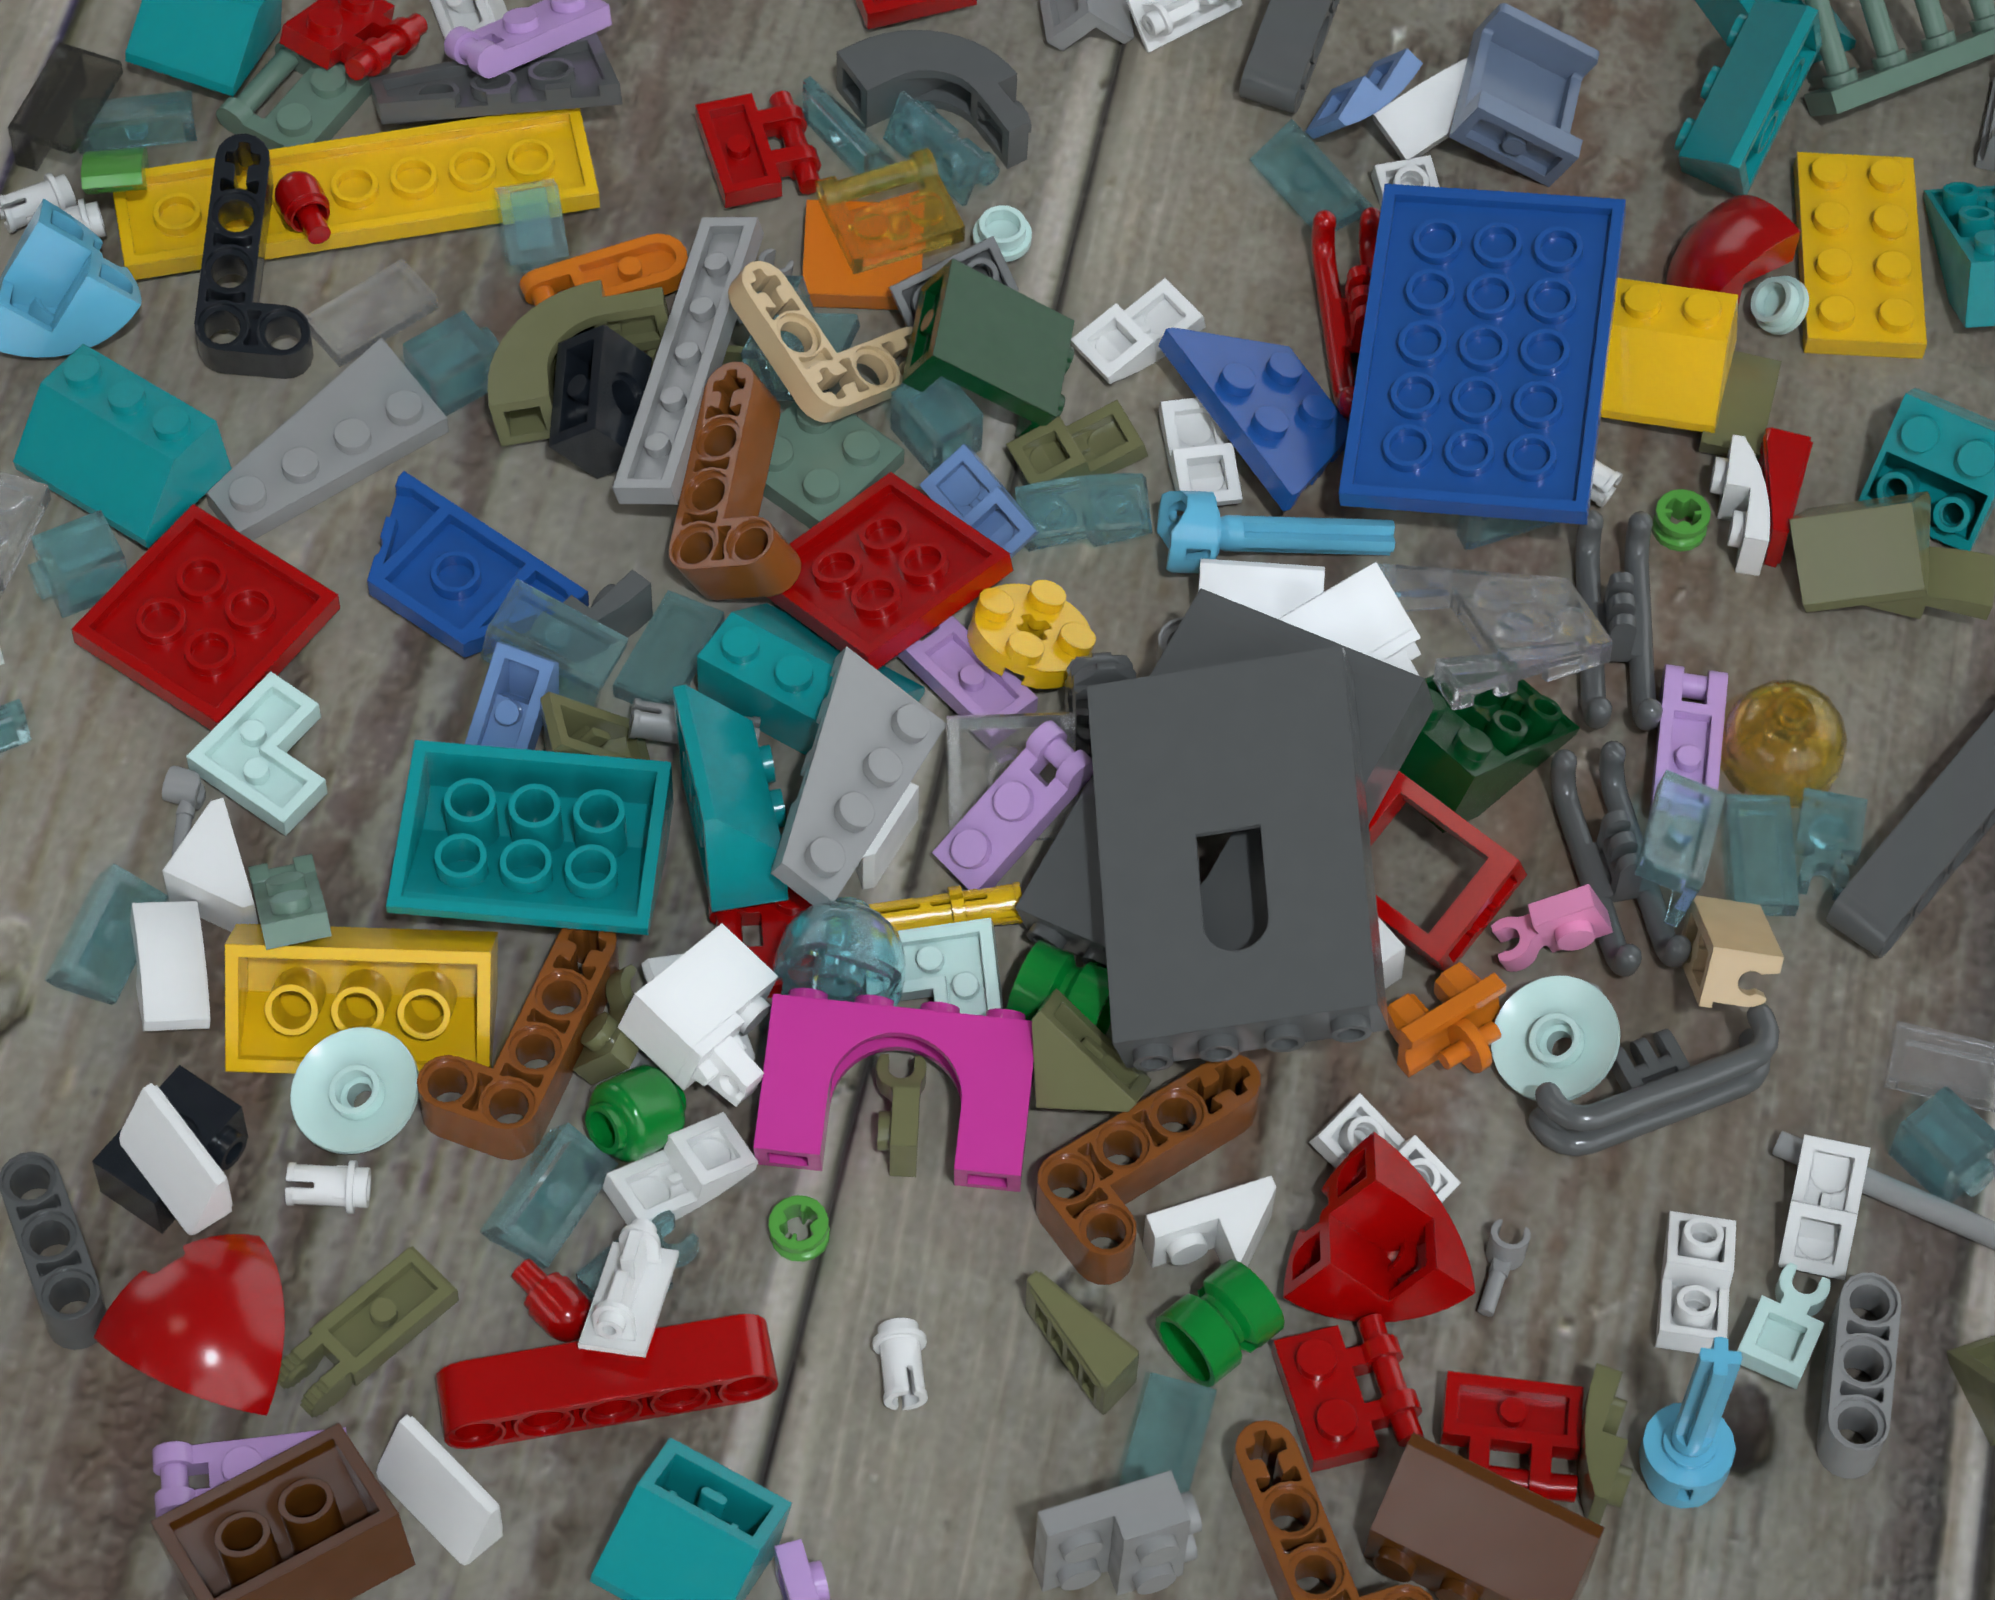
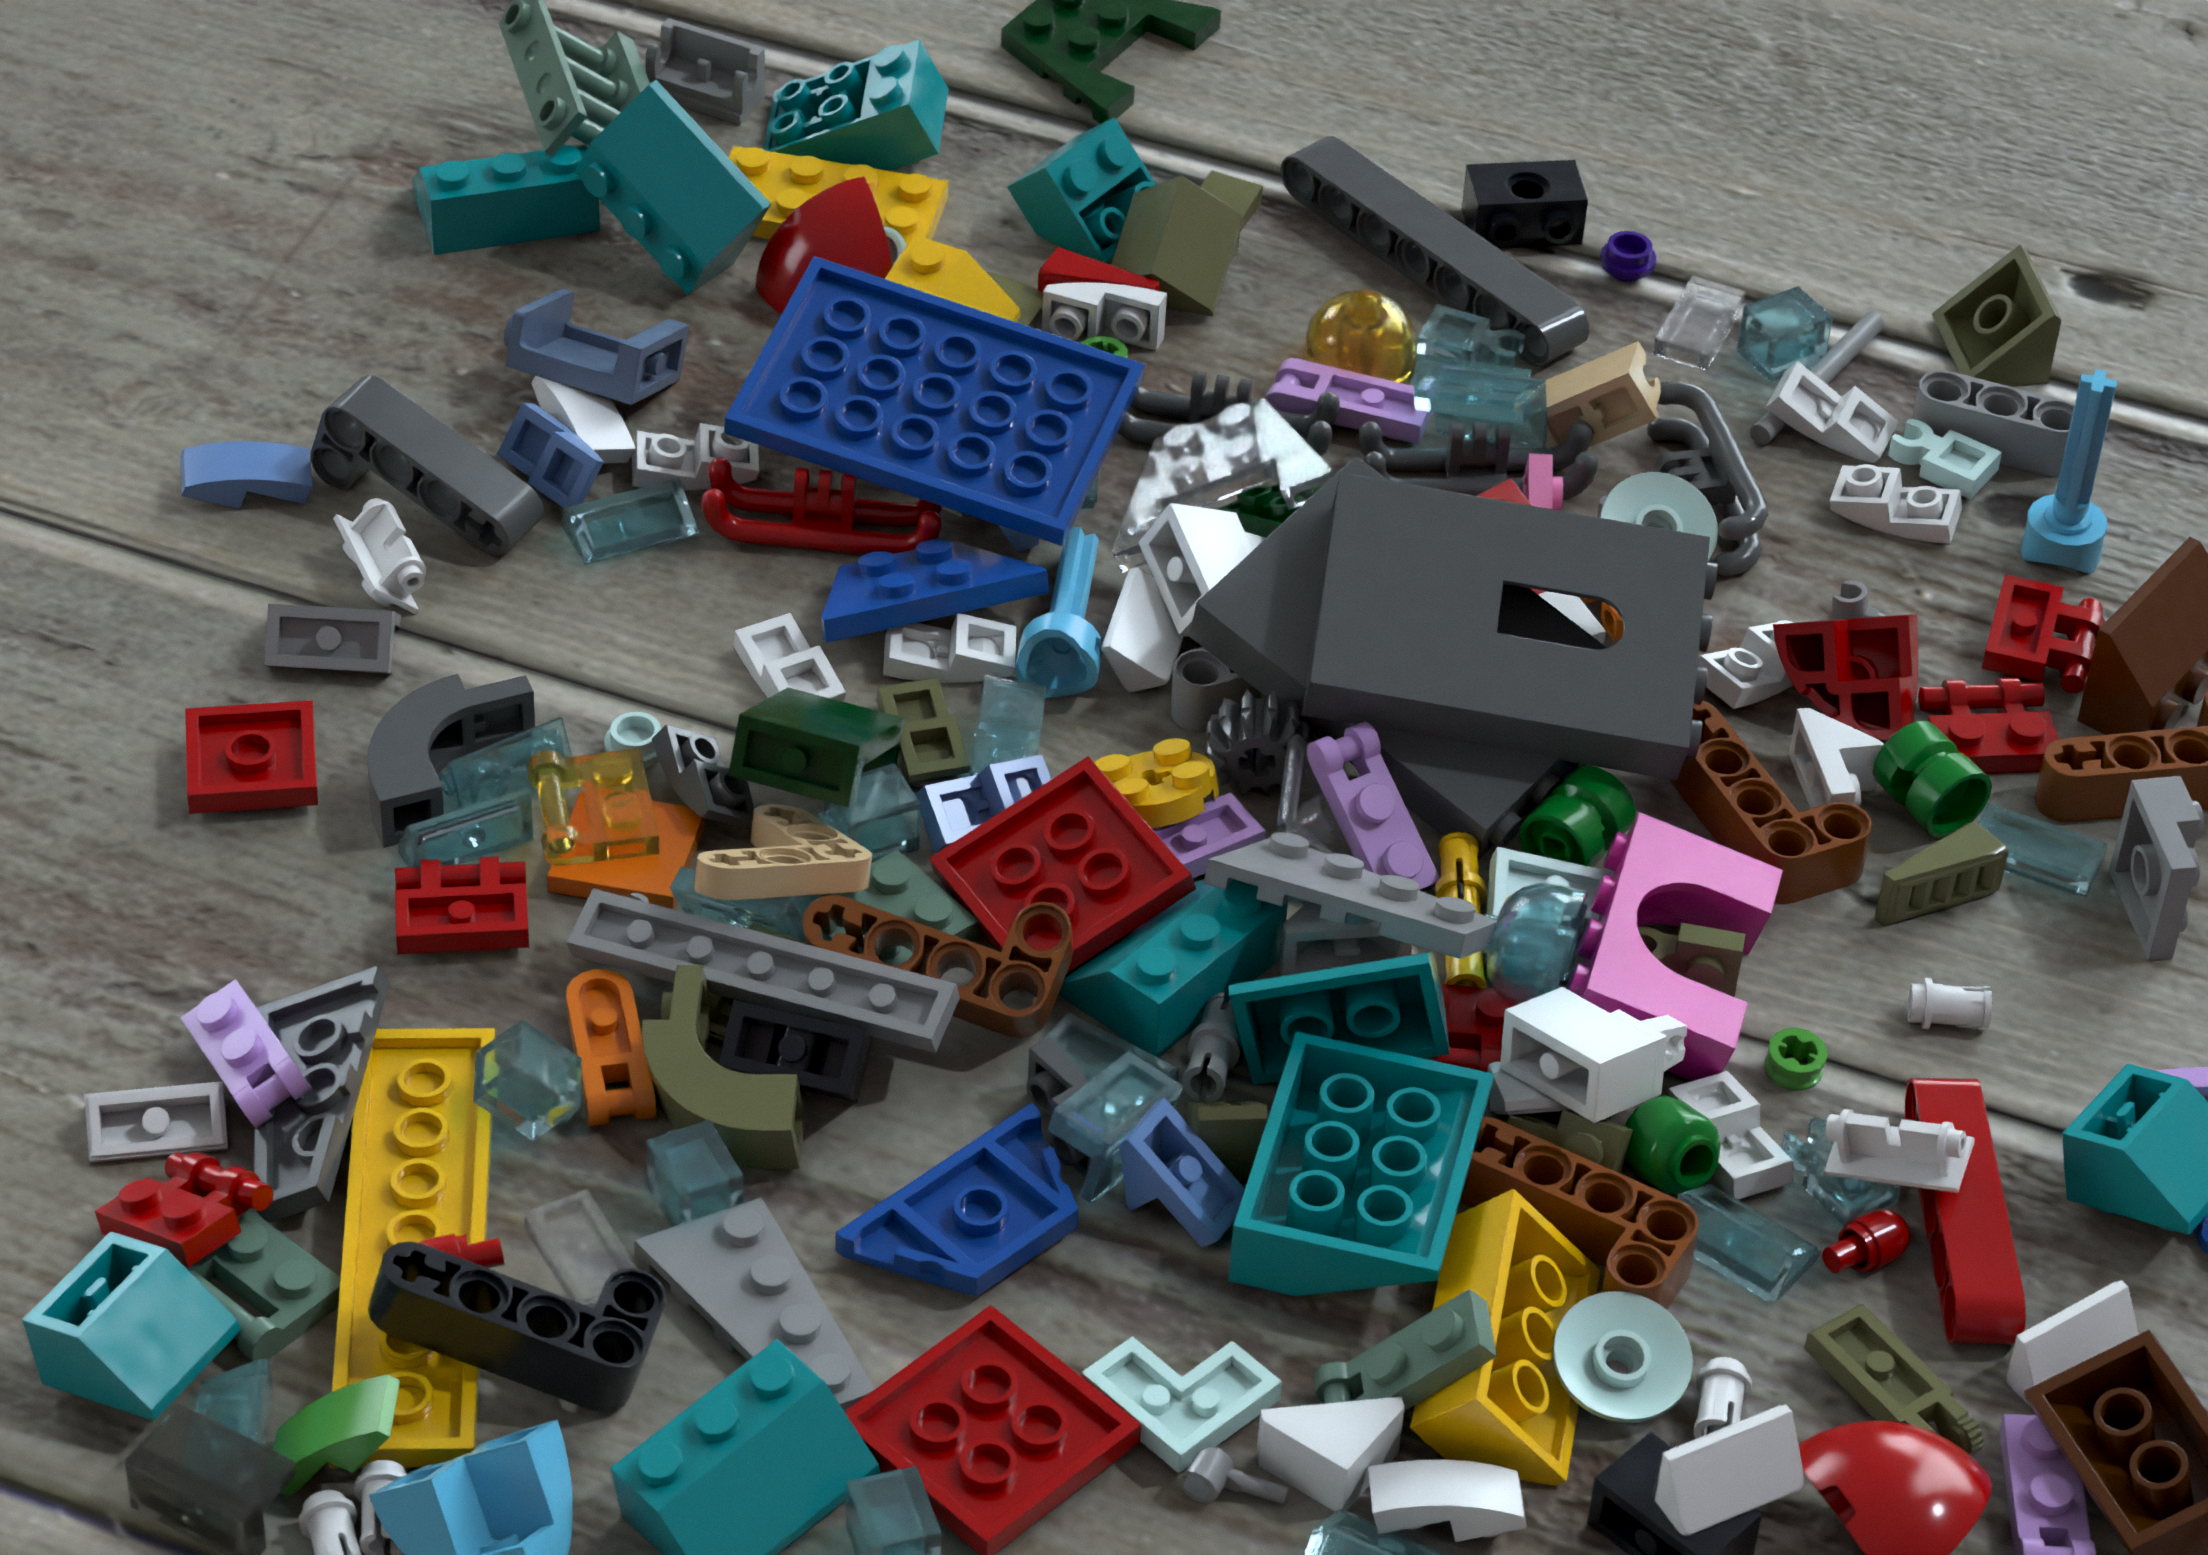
camera: 80 degrees left, 15 degrees down
olive slope [1032,988,1151,1112] -> none
olive slope [1576,1363,1634,1525] -> none

